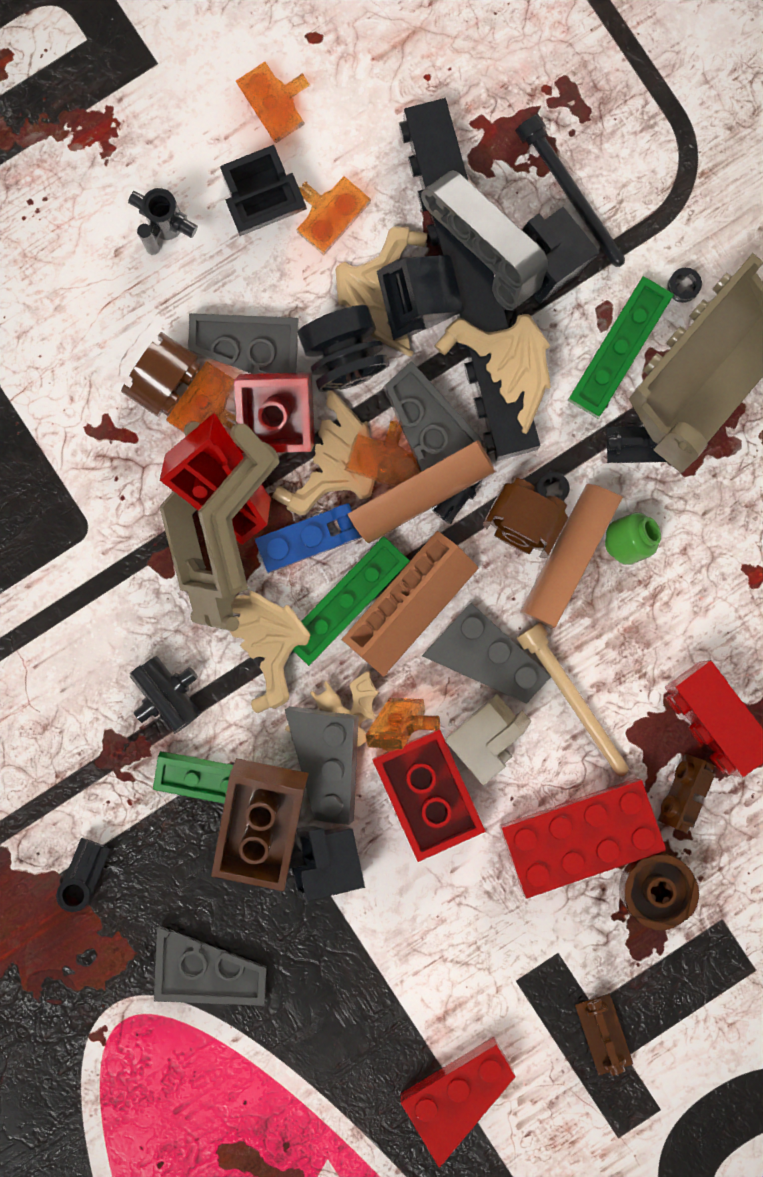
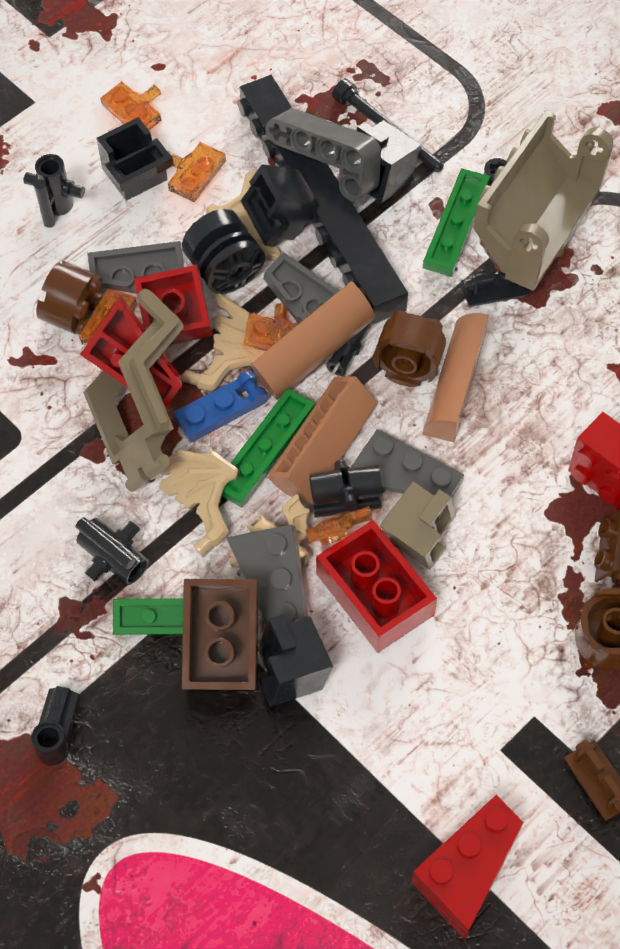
camera: 10 degrees left, 25 degrees down
dark grey wing [154,926,267,1006] -> none
tan animal [434,314,551,434] -> none
red brick [499,778,666,899] -> none
tan piece [516,622,629,776] -> none
bright green head [605,512,661,565] -> none
none -> black pin [309,460,382,518]

